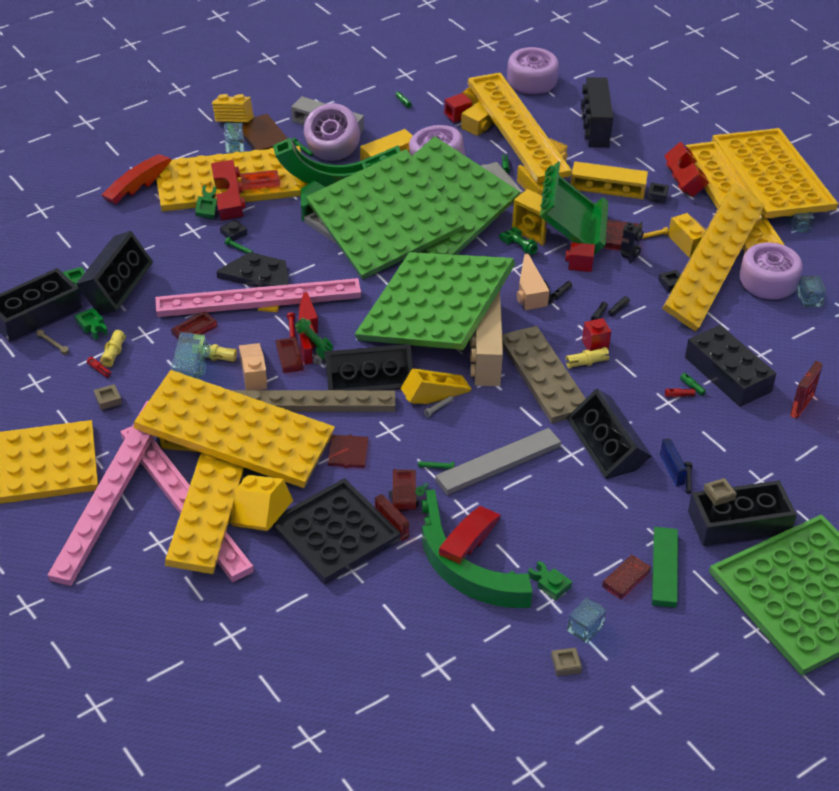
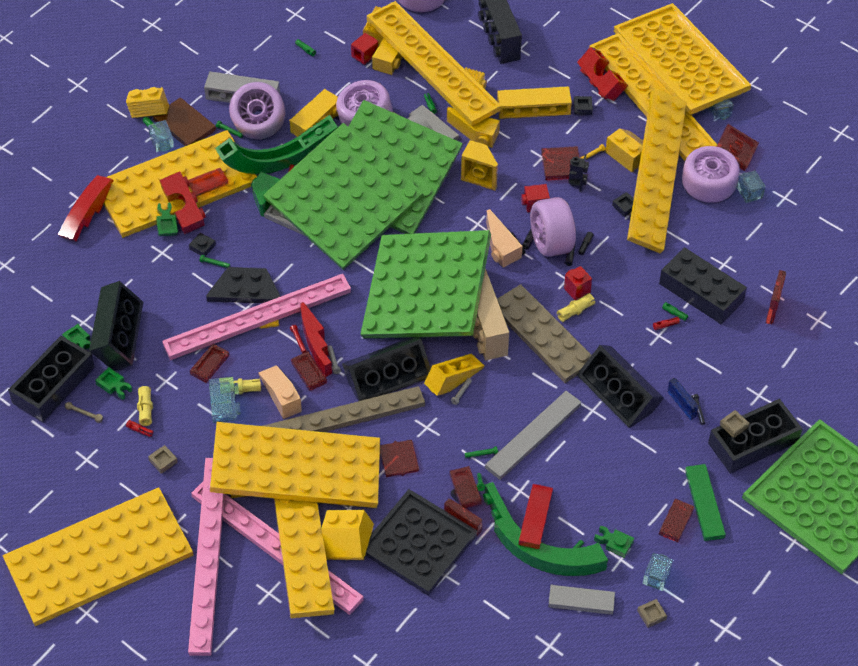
camera: 15 degrees left, 10 degrees up
green hinge [295,317,334,360] -> none
green hinge [499,227,538,255] -> none
green panel [540,161,609,255] -> none
none -> lavender wheel [530,197,576,257]
none -> light grey tile [548,585,615,615]
none -> clear red tile [716,124,759,171]

